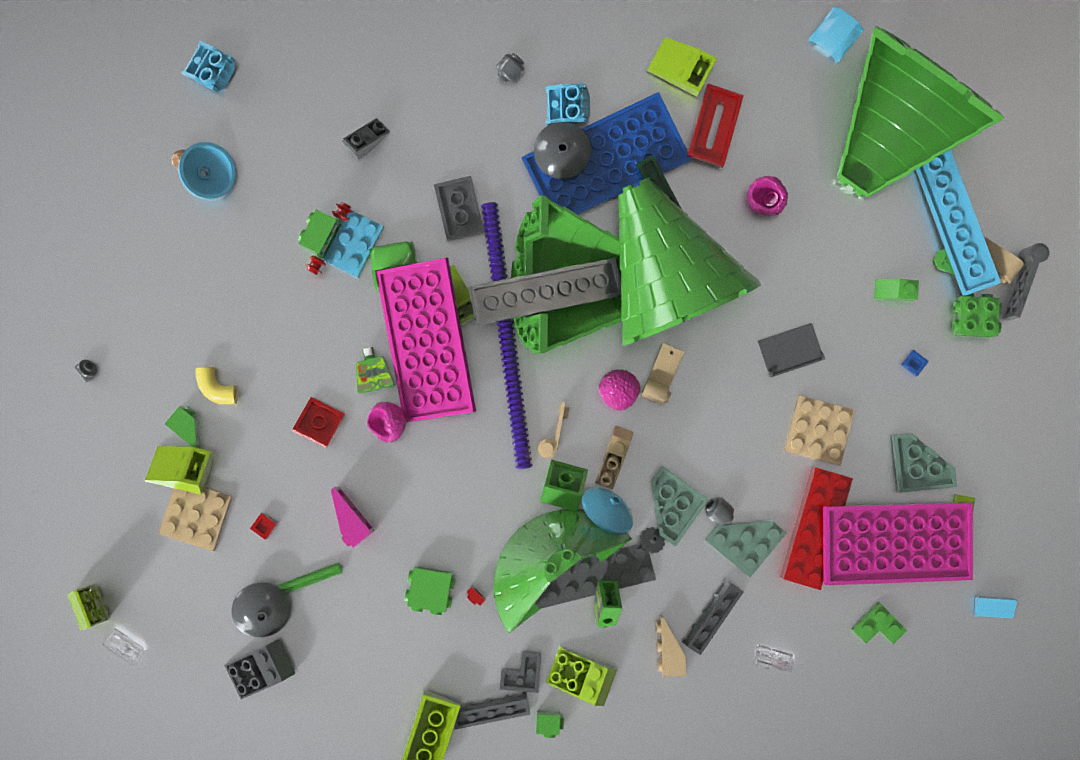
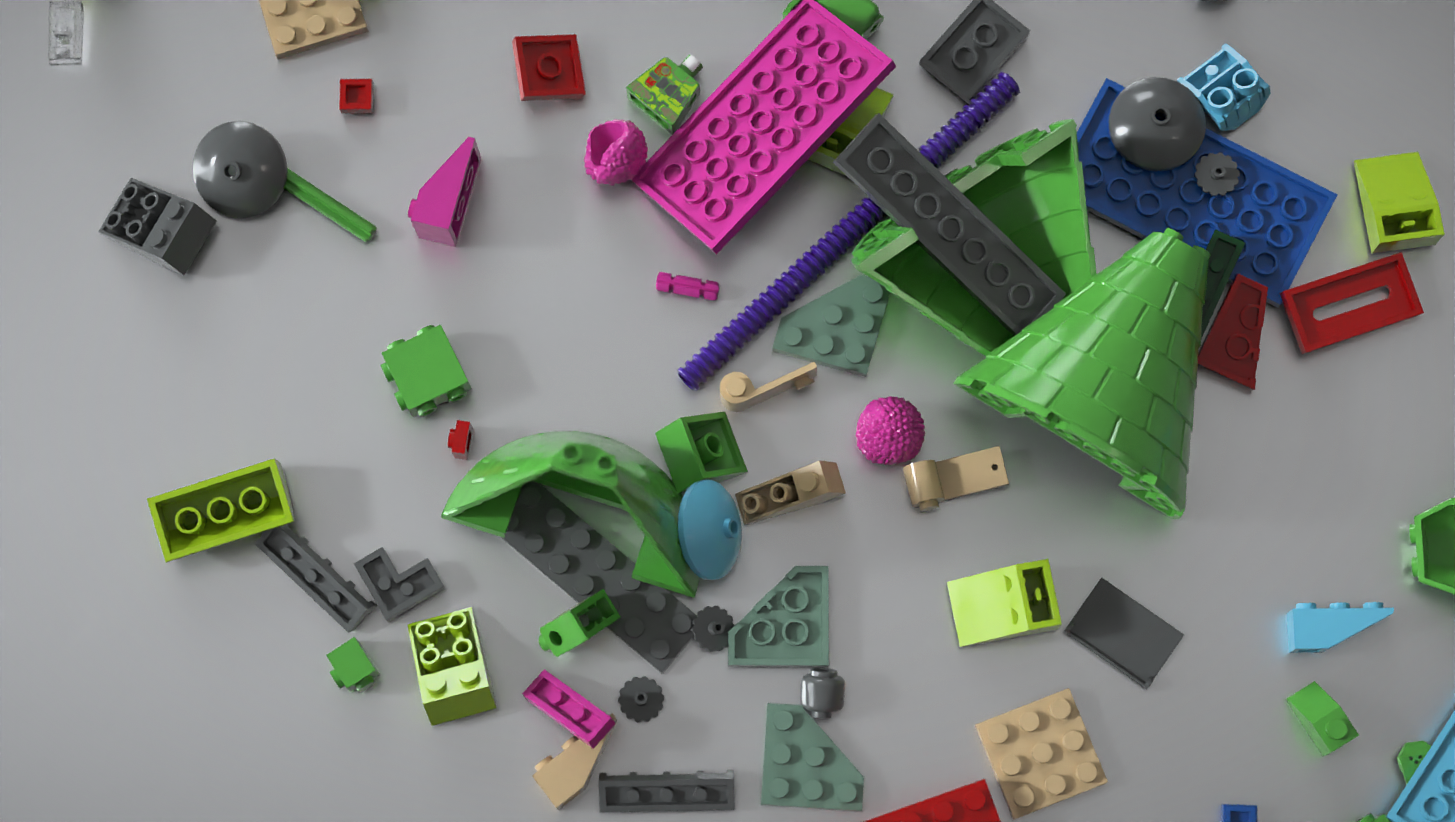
camera: 55 degrees right, 10 degrees down
dark pink hair [747,176,788,216] -> none
none -> dark pink plate [522,669,616,749]
none -> dark grey piece [618,676,664,723]
none -> dark pink axle [656,272,720,300]
none -> sand green plate [772,275,890,377]
none -> lime slope [947,559,1062,647]
none -> dark grey piece [1194,152,1240,196]
none -> red wing [1198,273,1268,390]
none -> medium azure slope [1287,602,1394,653]

